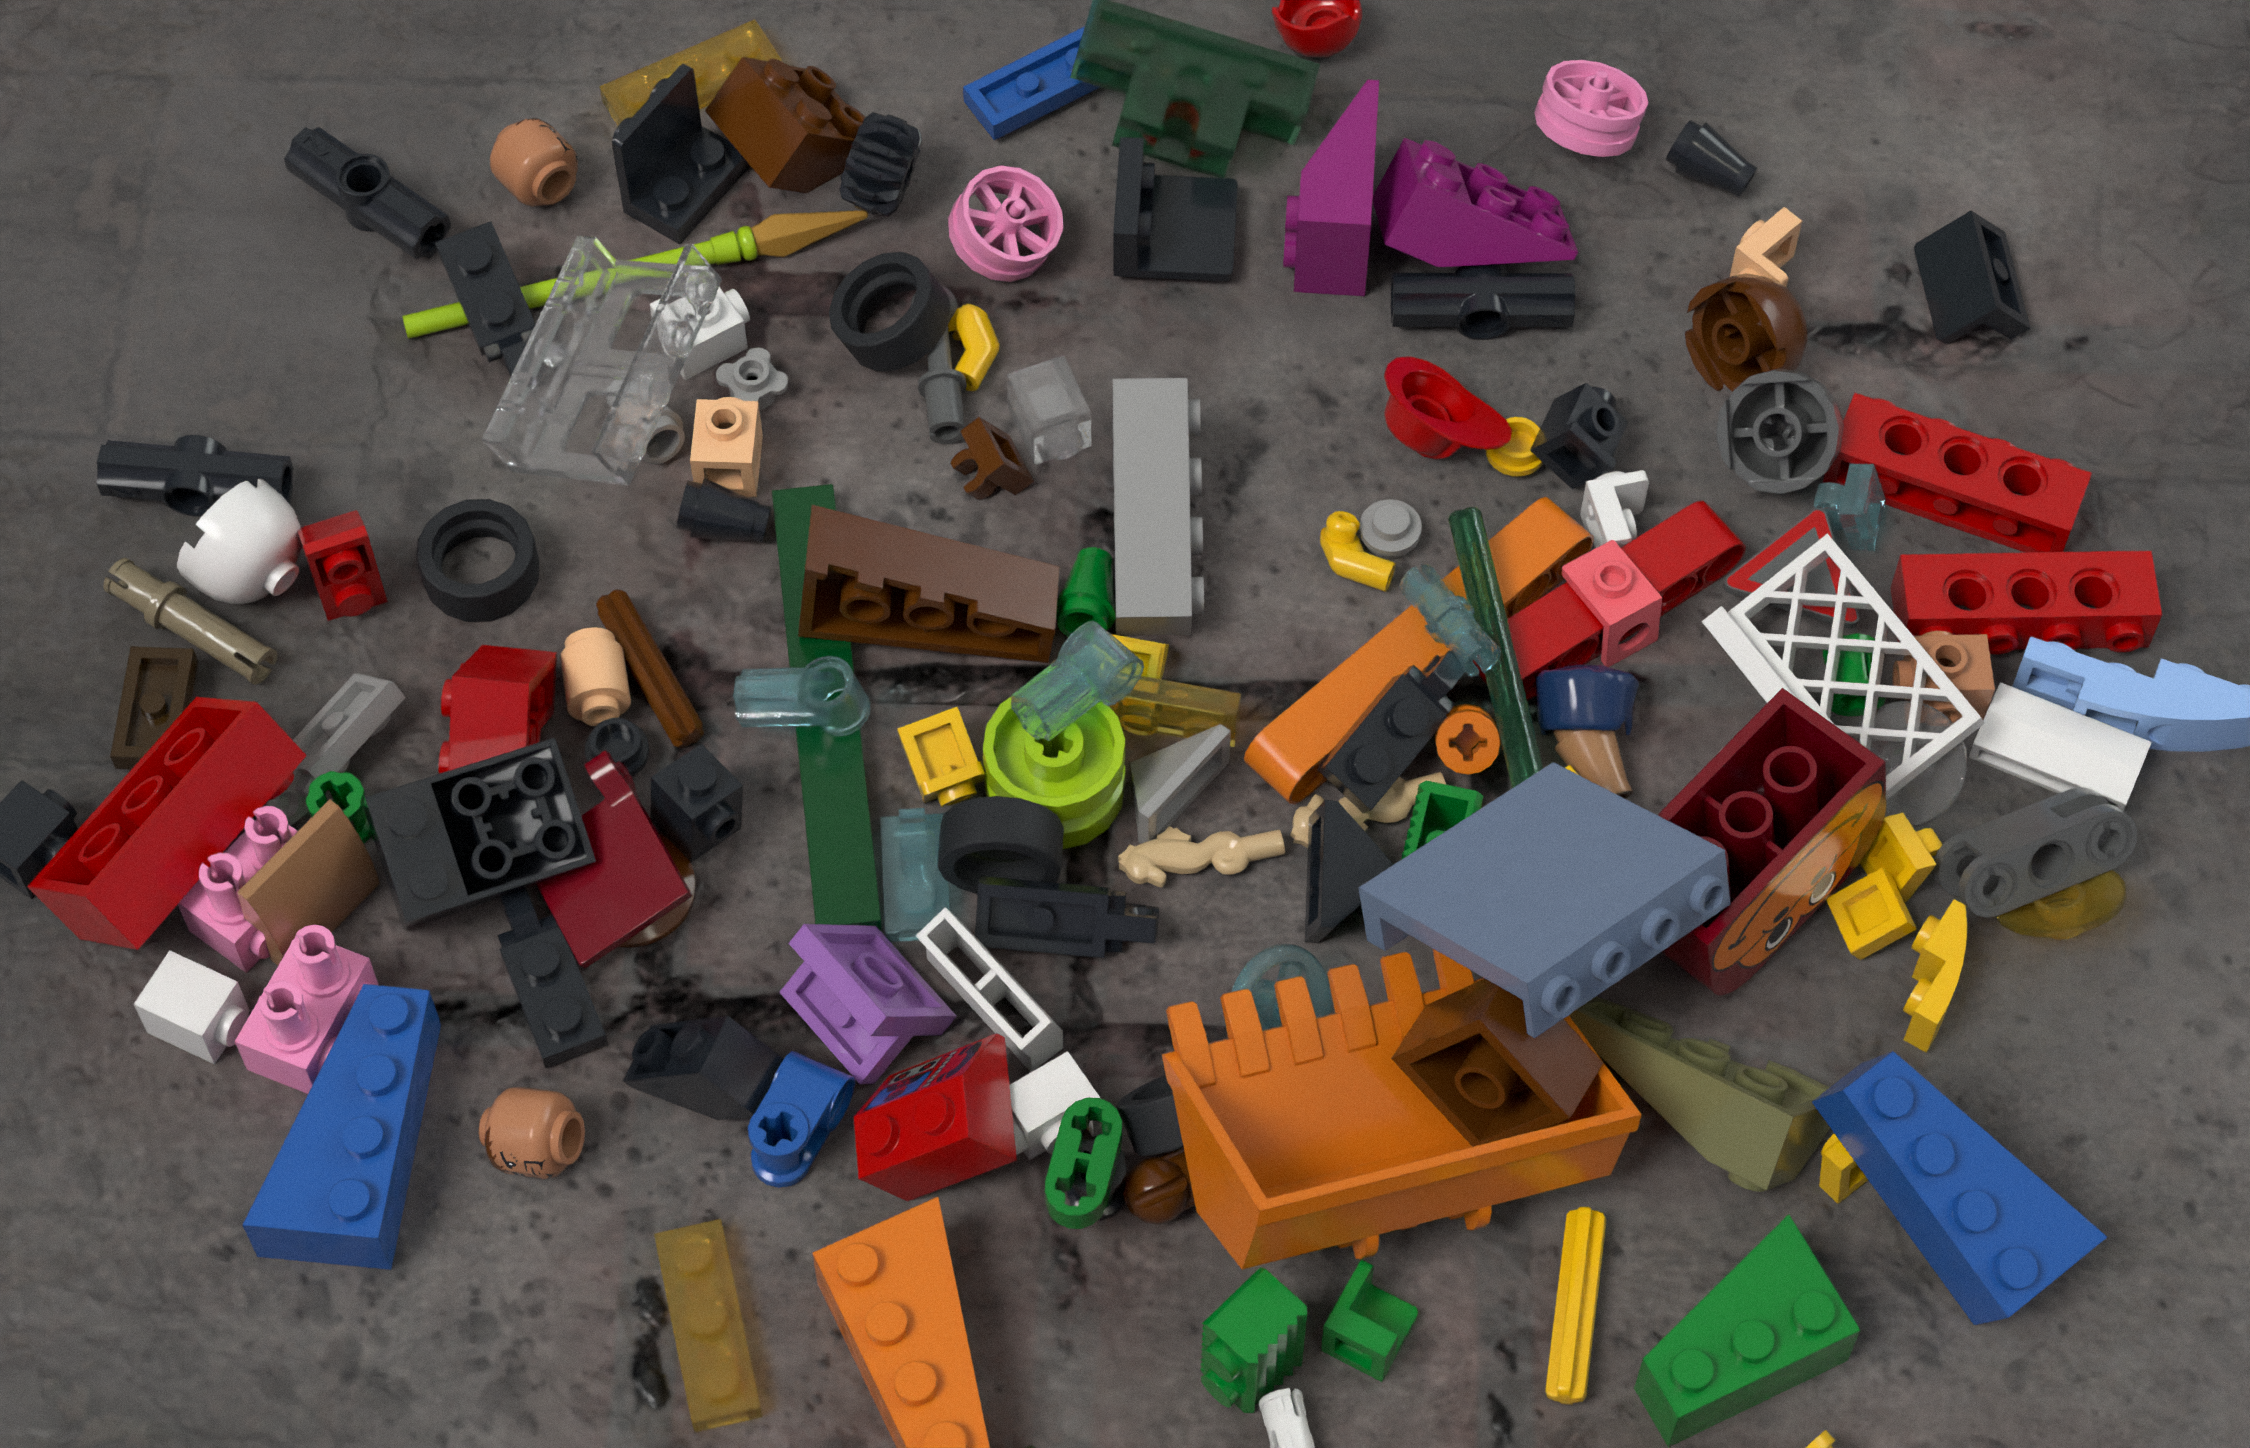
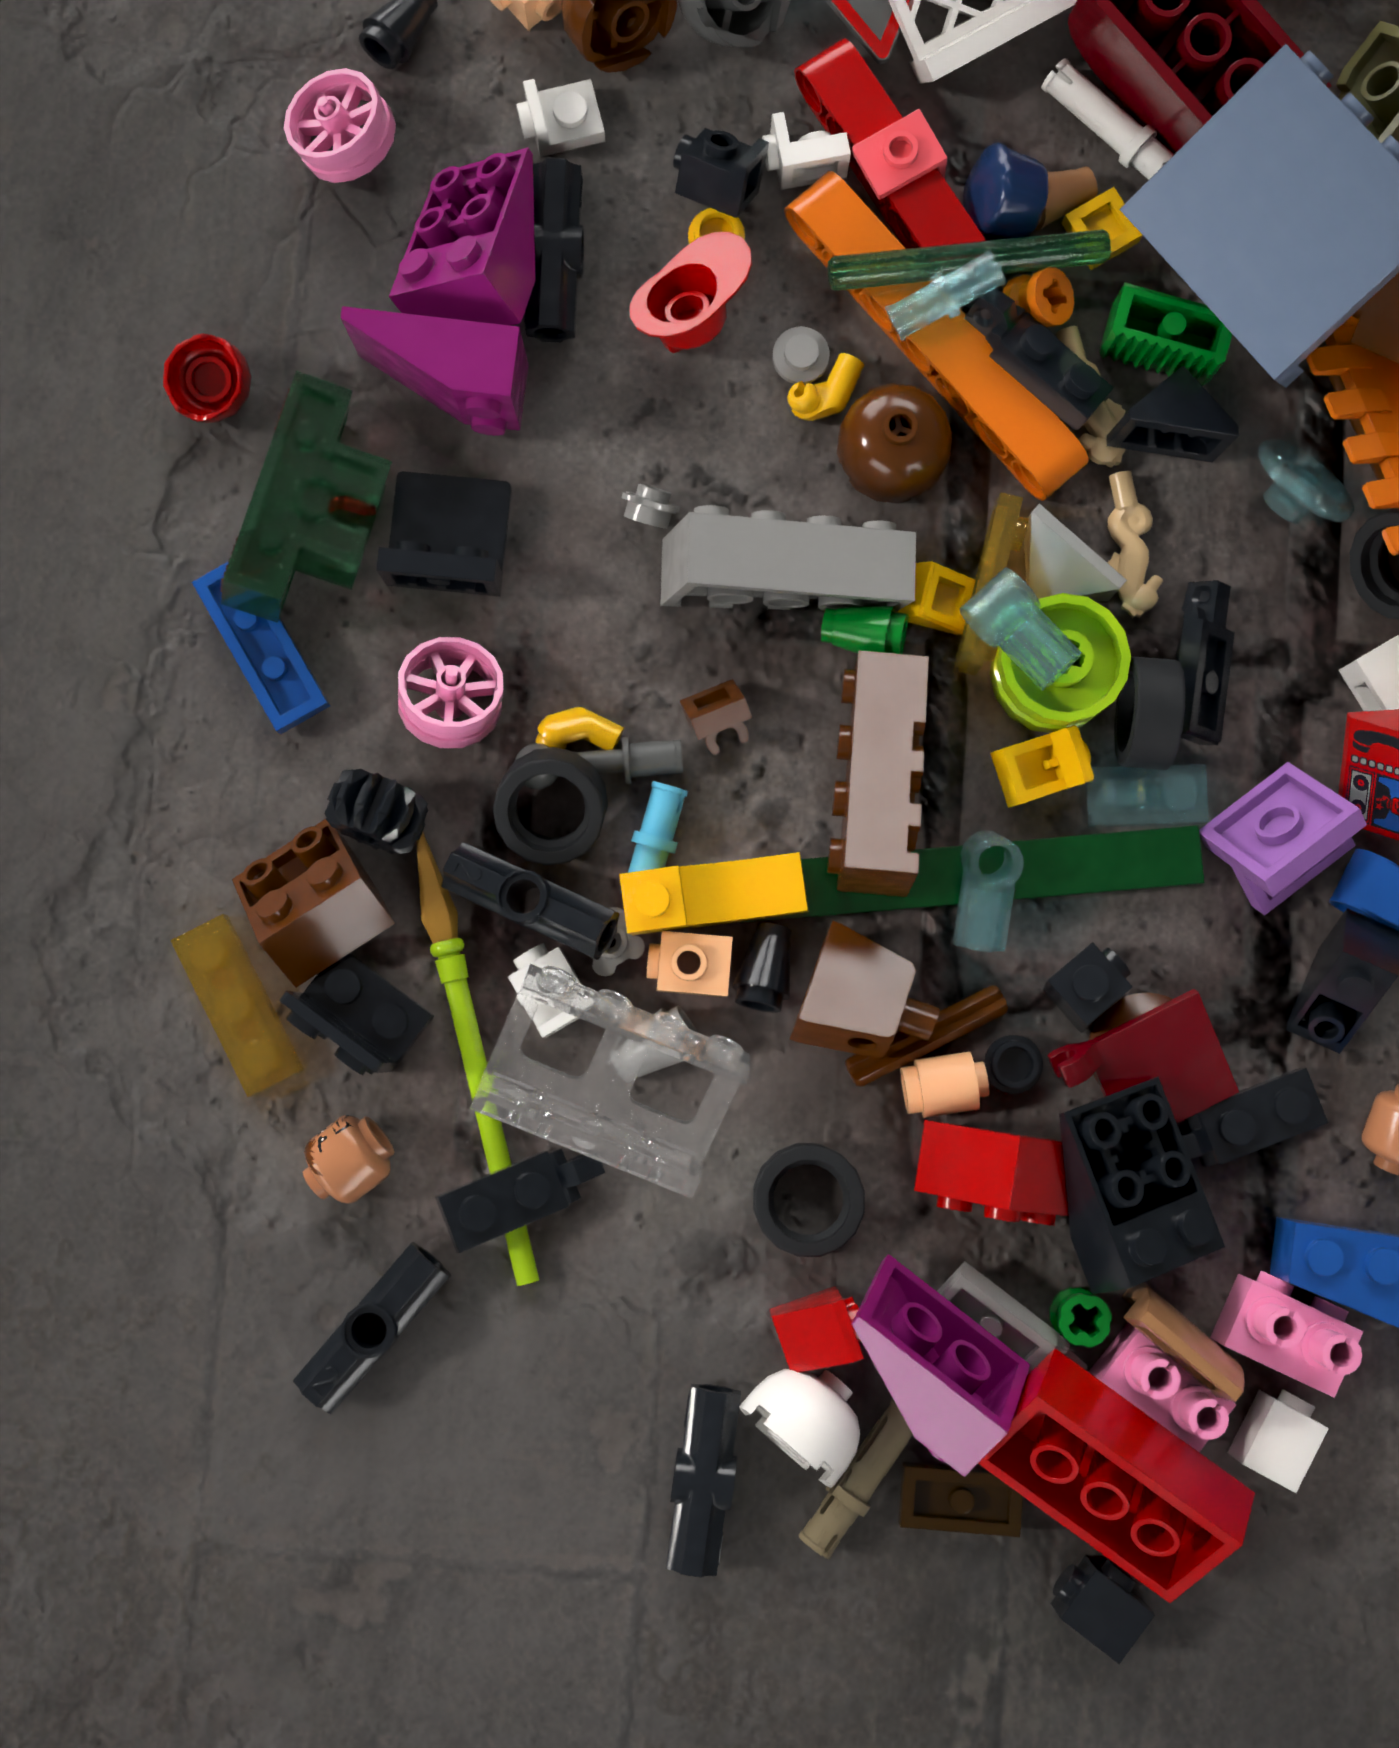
camera: 90 degrees left, 25 degrees up
white piece [916,907,1063,1072] -> none
clear brick [1007,355,1091,465] -> none
none -> black piece [441,842,620,960]
none -> white bracket [516,79,605,157]
none -> yellow slope [619,852,809,935]
none -> light grey plate [621,484,680,529]
none -> medium azure pin [621,781,688,893]
none -> torso [789,921,940,1058]
none -> reddish brown cylinder [837,383,952,503]
none -> magenta slope [852,1254,1031,1477]

